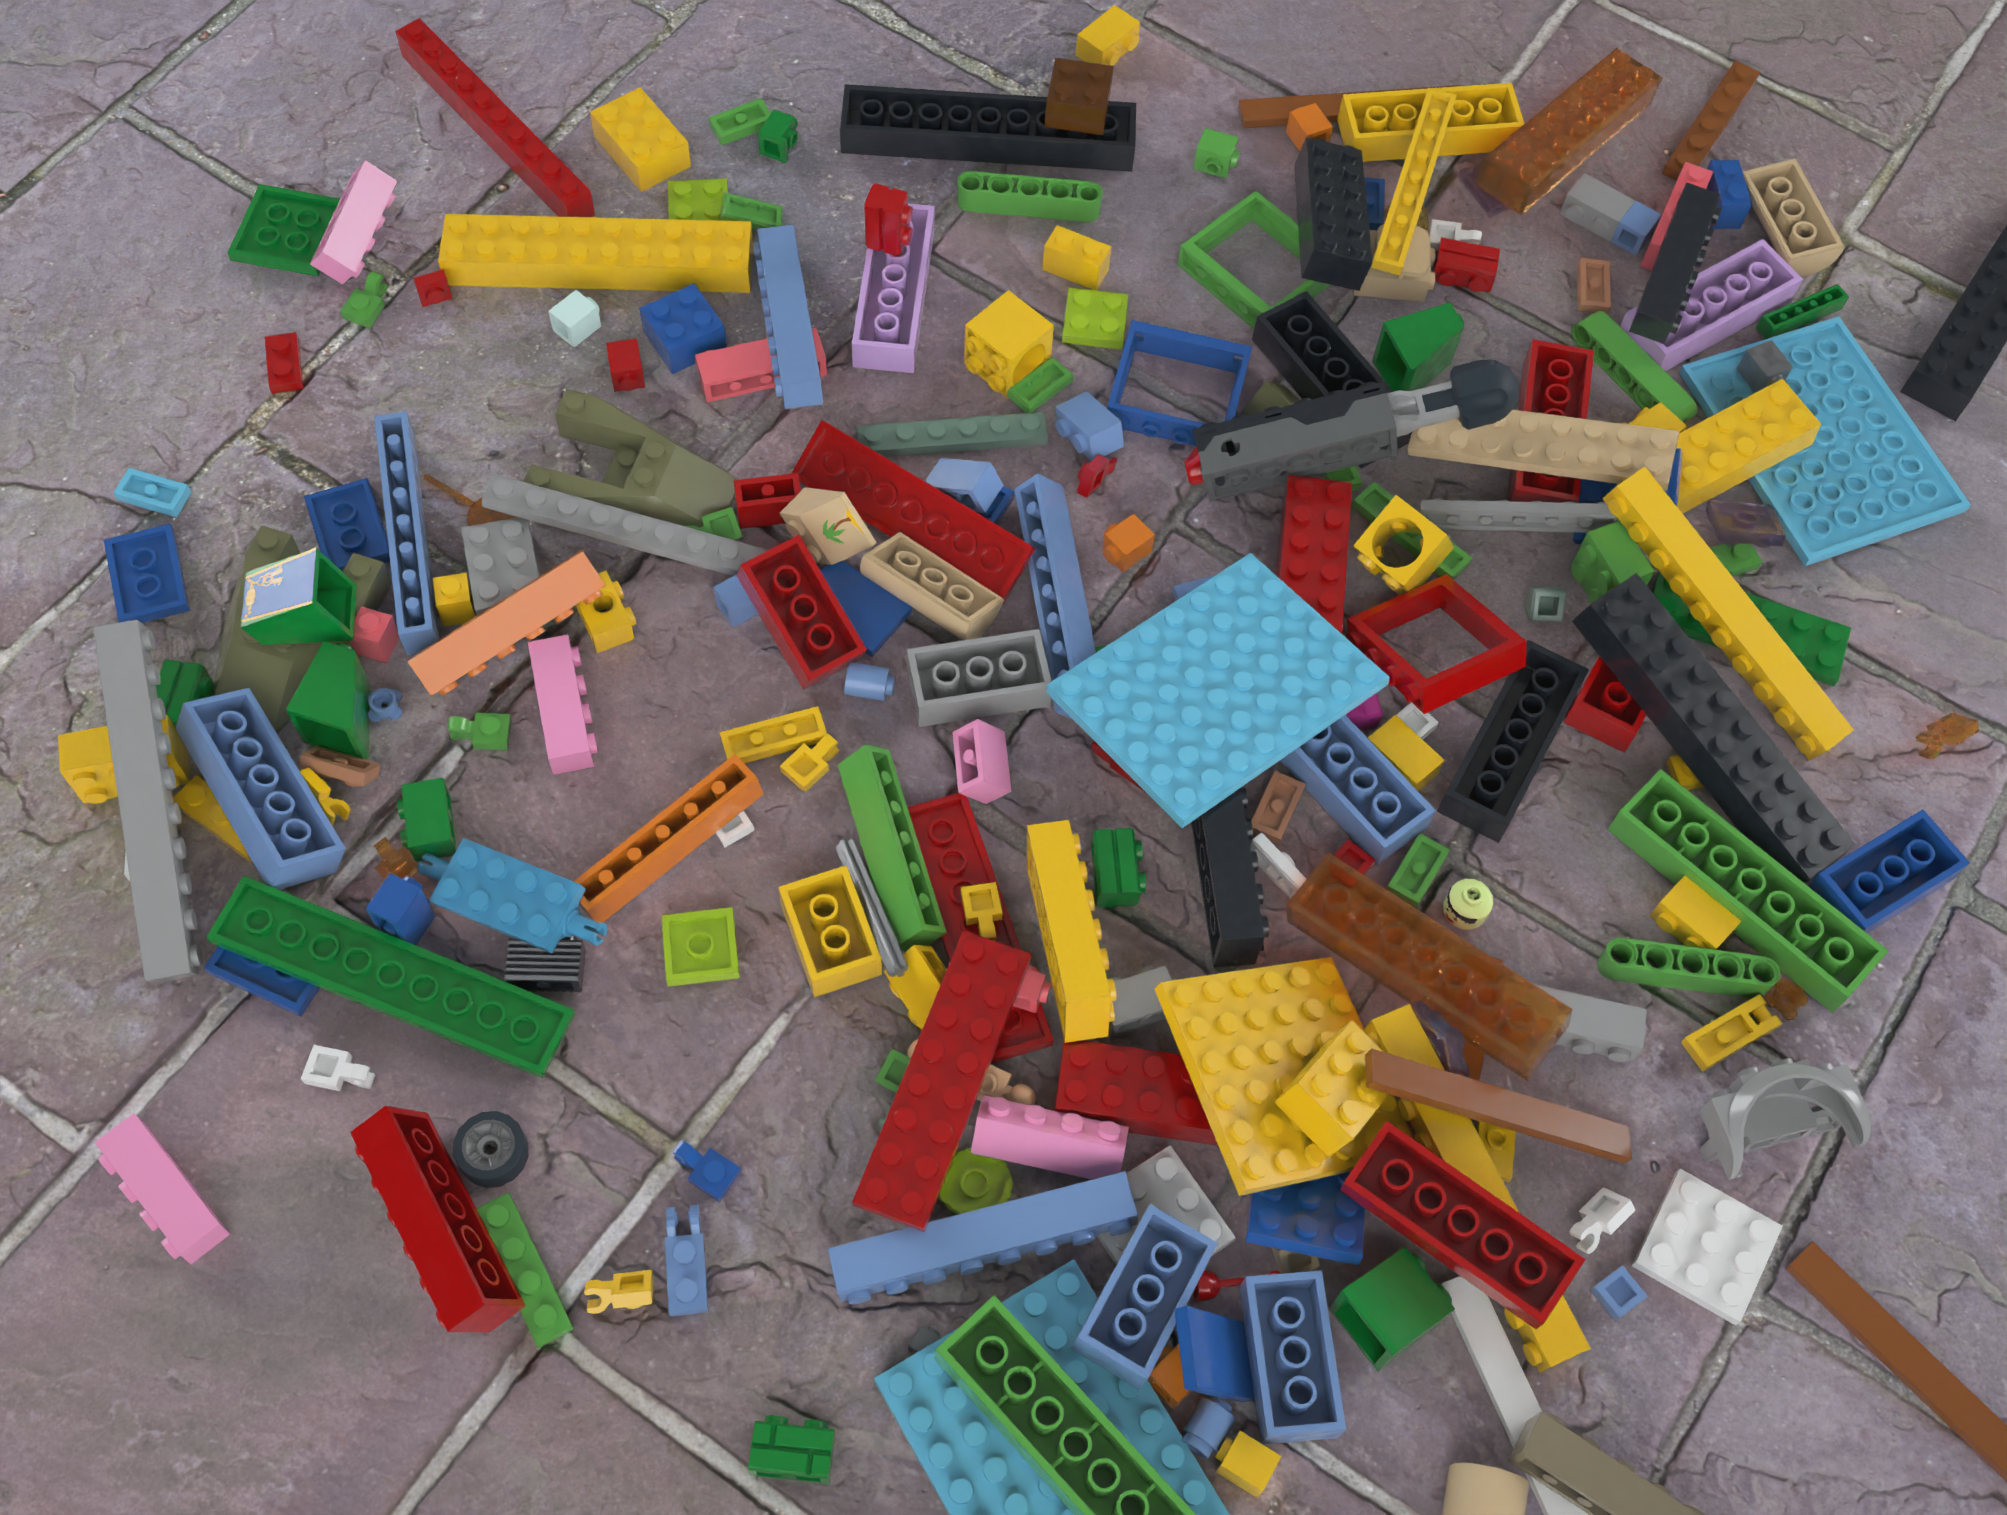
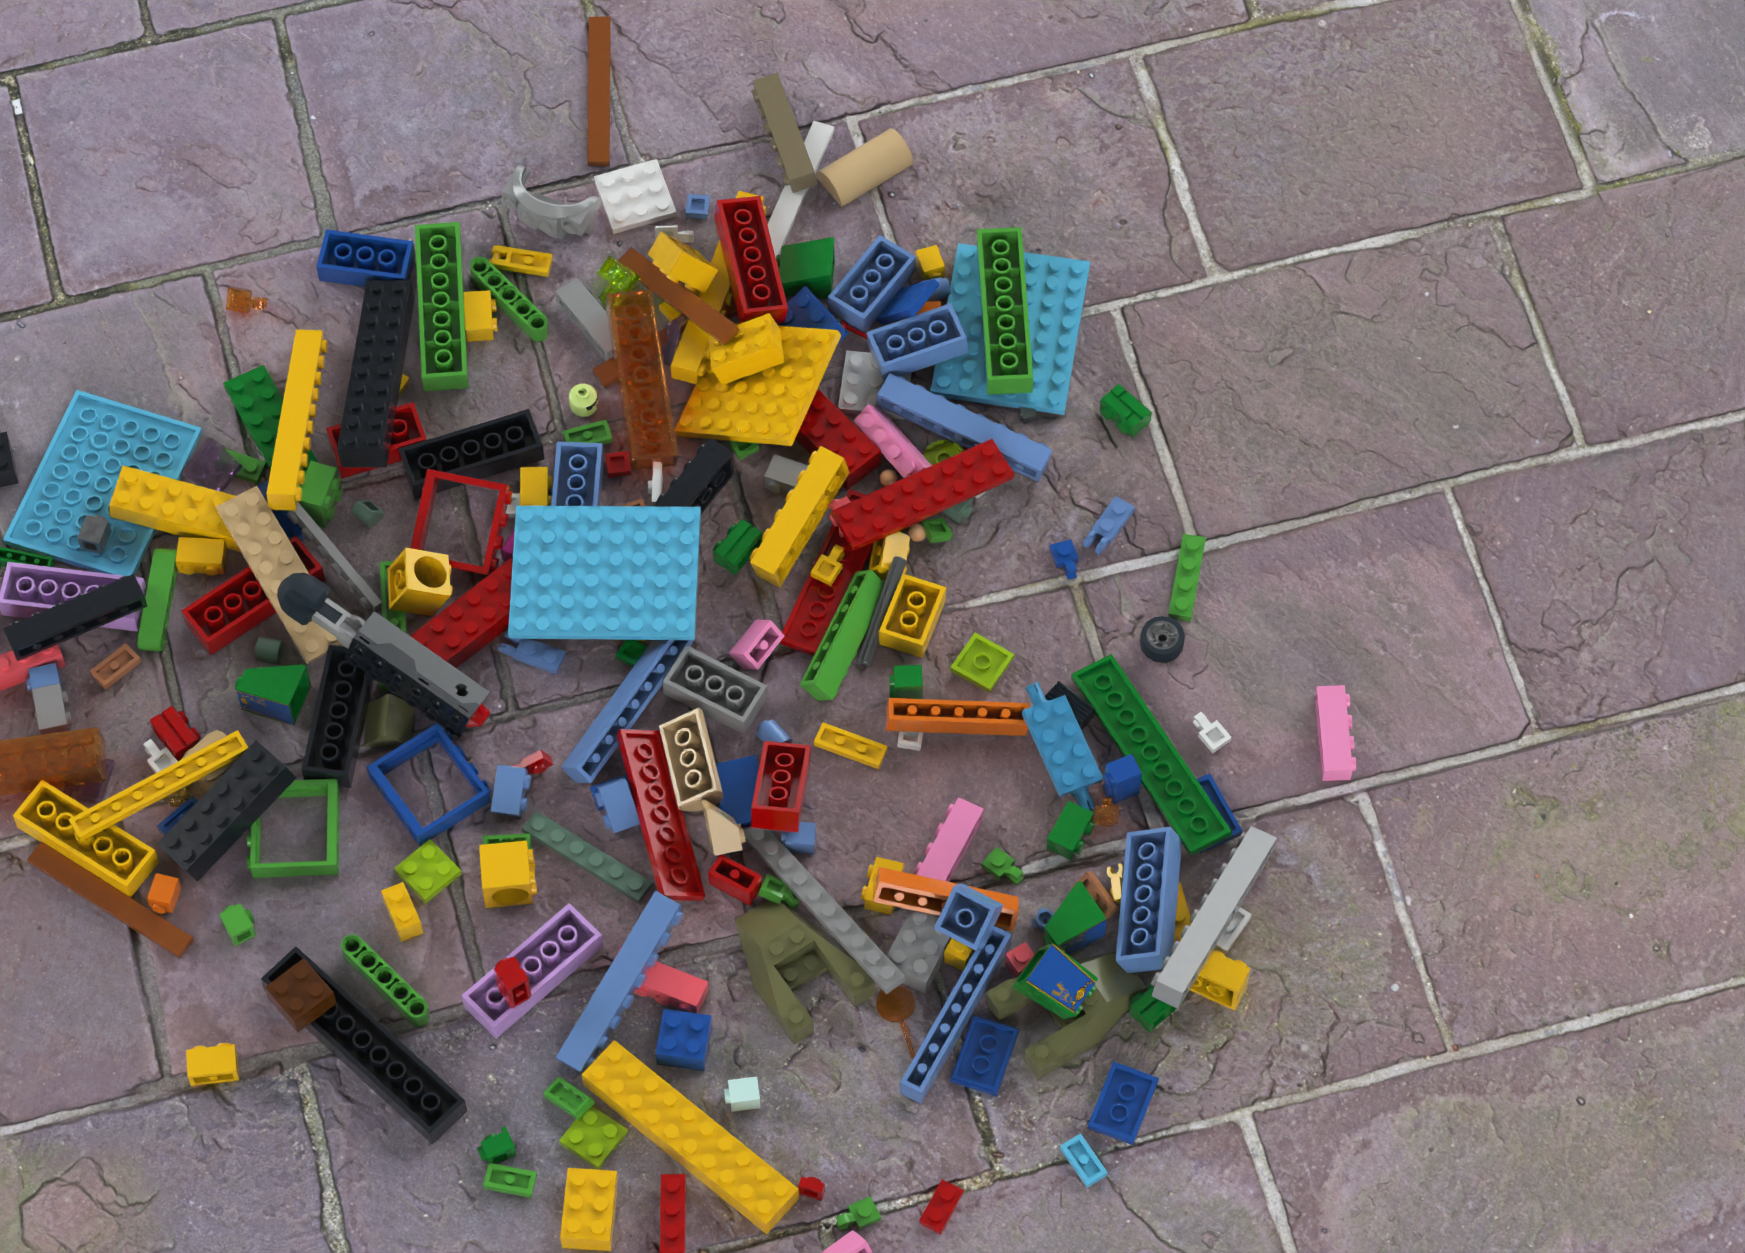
camera: 135 degrees left, 0 degrees up
red brick [350,1106,526,1332] -> none
yellow plate [584,1270,654,1314] -> none
red brick [606,339,645,392] -> none
yellow plate [780,733,839,793] -> none
orange brick [1102,513,1155,572] -> none
clear orange plate [1765,979,1808,1020] -> none
none -> clear neon green plate [596,256,640,313]
none -> yellow brick [648,232,718,293]
none -> green brick [889,665,923,699]
none -> medium blue brick [934,883,1004,951]

